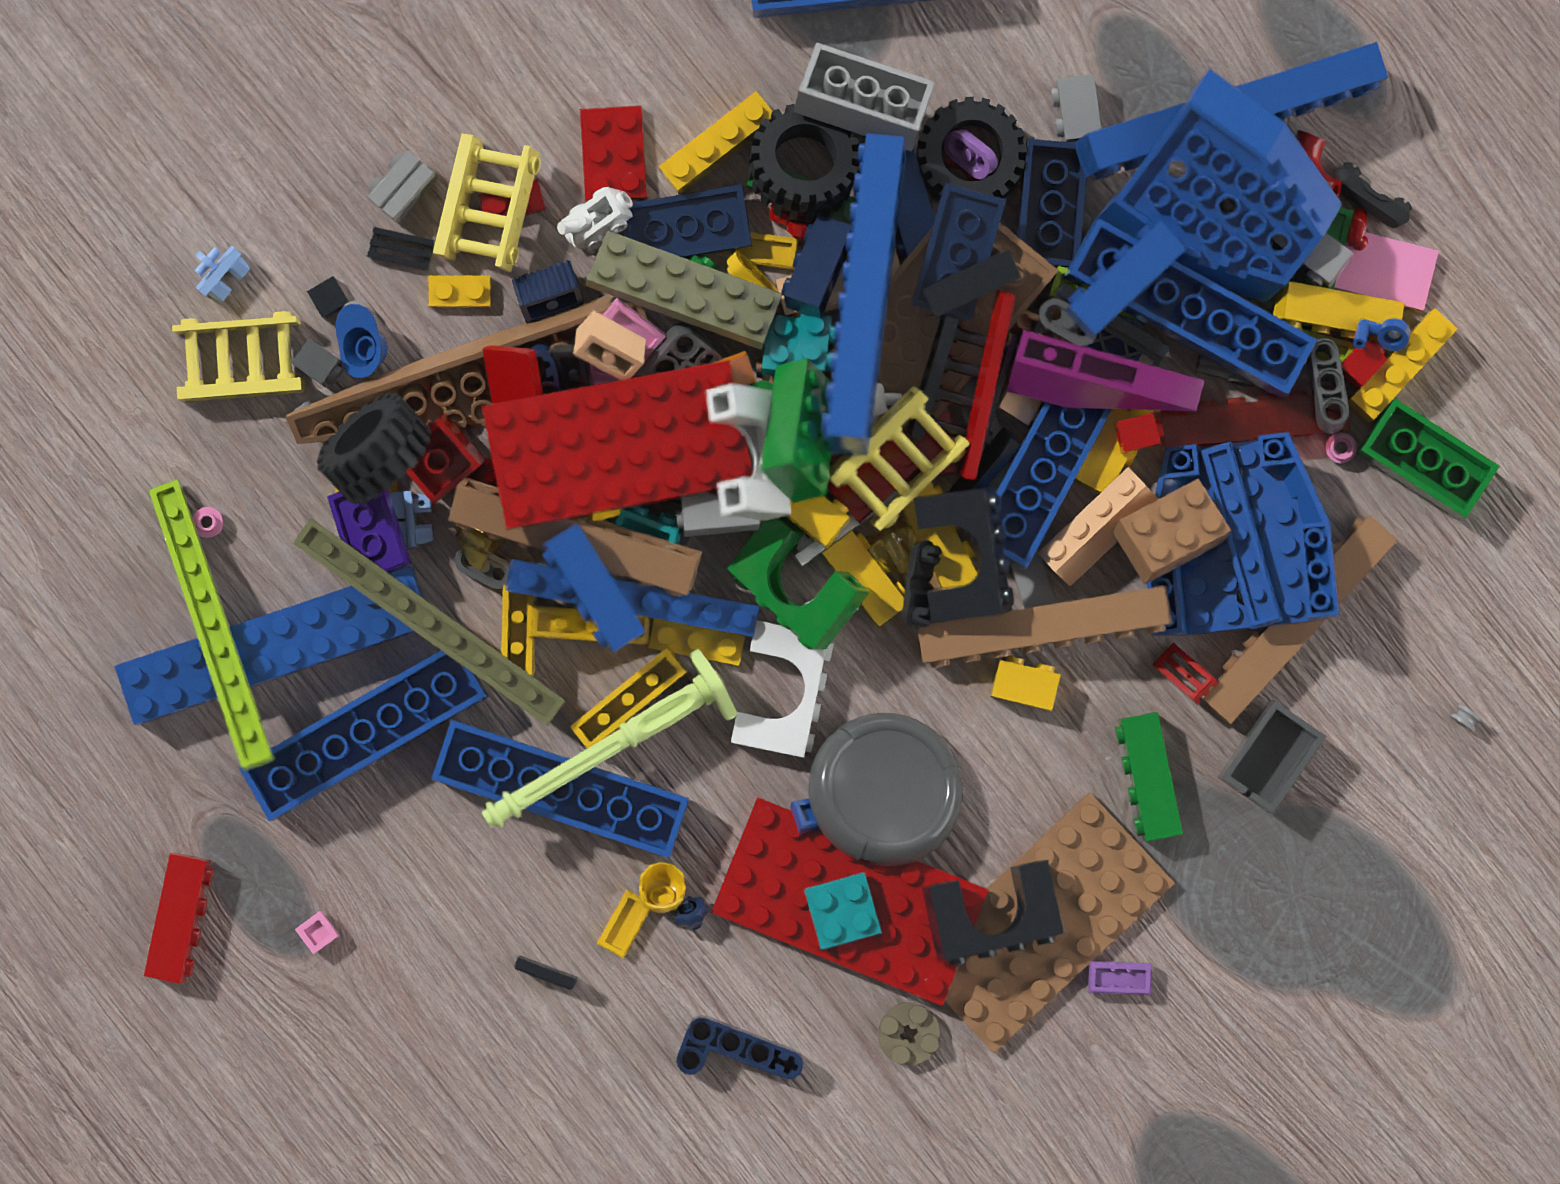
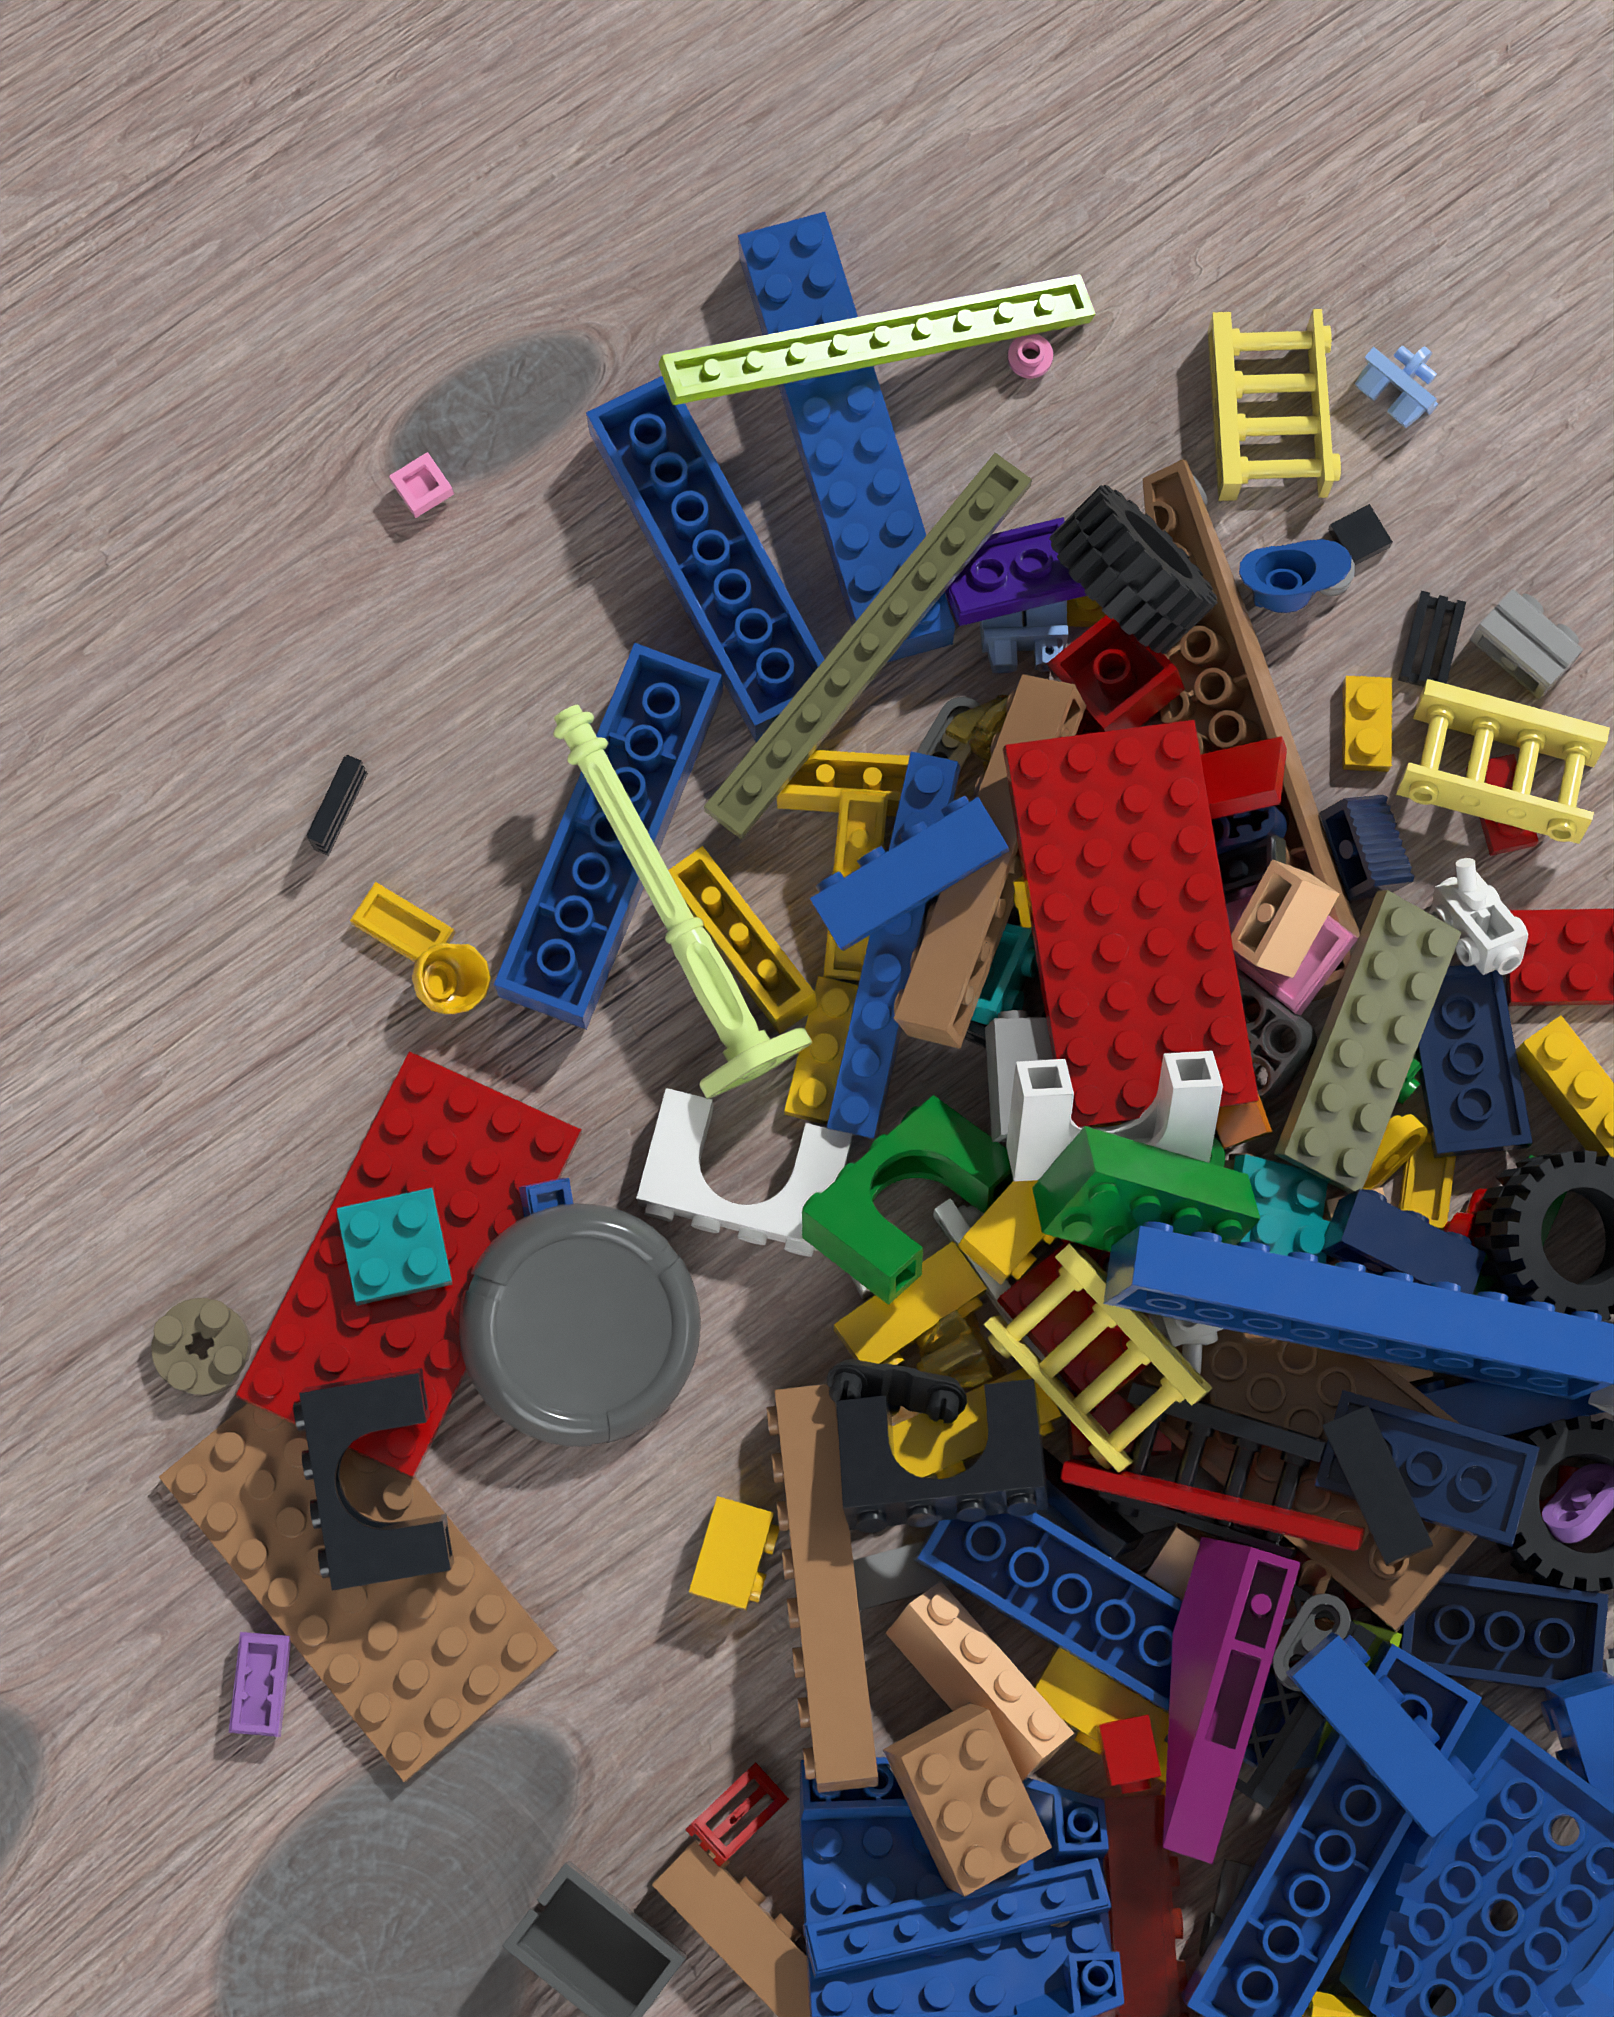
camera: 90 degrees right, 10 degrees down
red brick [144,852,214,984] -> none
dark grey brick [291,338,343,387] -> none
dark blue piece [670,896,709,930] -> none
dark blue beam [676,1015,803,1079] -> none
green brick [1115,712,1183,842] -> none

